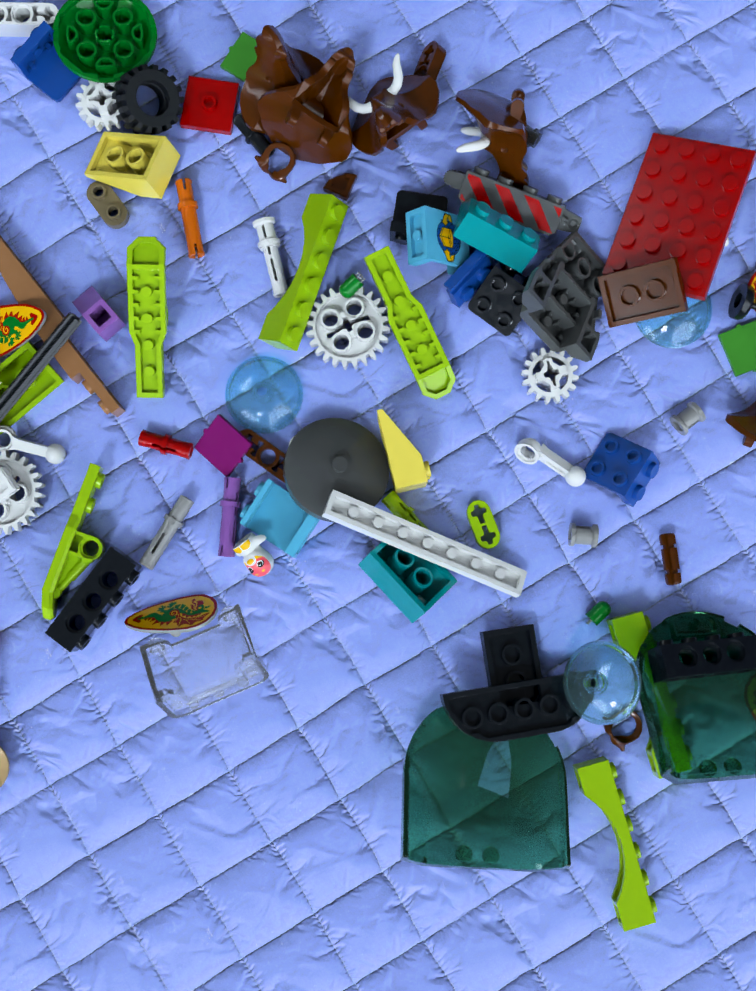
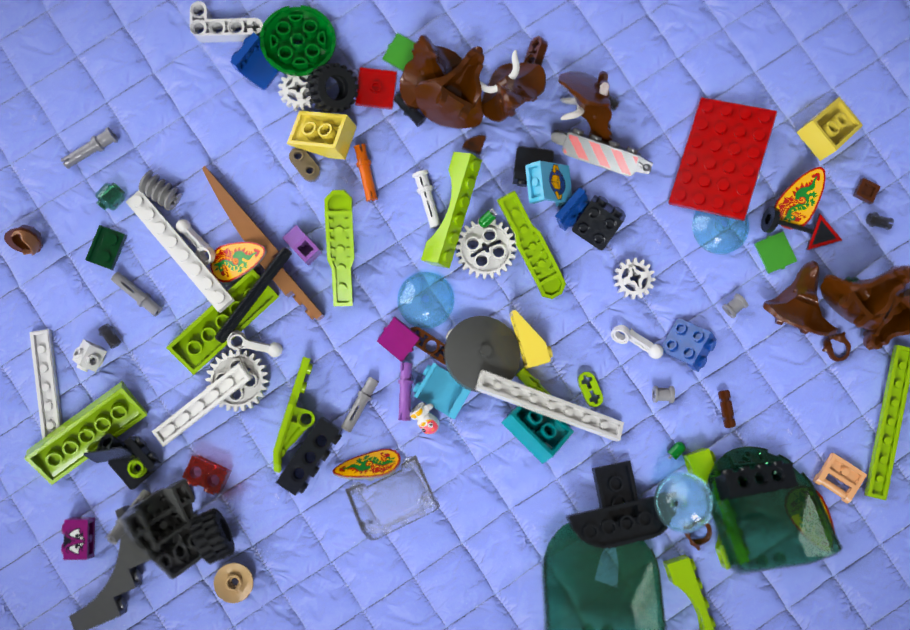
camera: 10 degrees left, 0 degrees up
red pin [138,429,194,460] -> none
reddish brown piece [255,142,296,183] -> none
teal slope [452,198,540,273] -> none
dark grey wedge [520,231,605,362] -> none
reddish brown plate [597,257,688,328] -> none

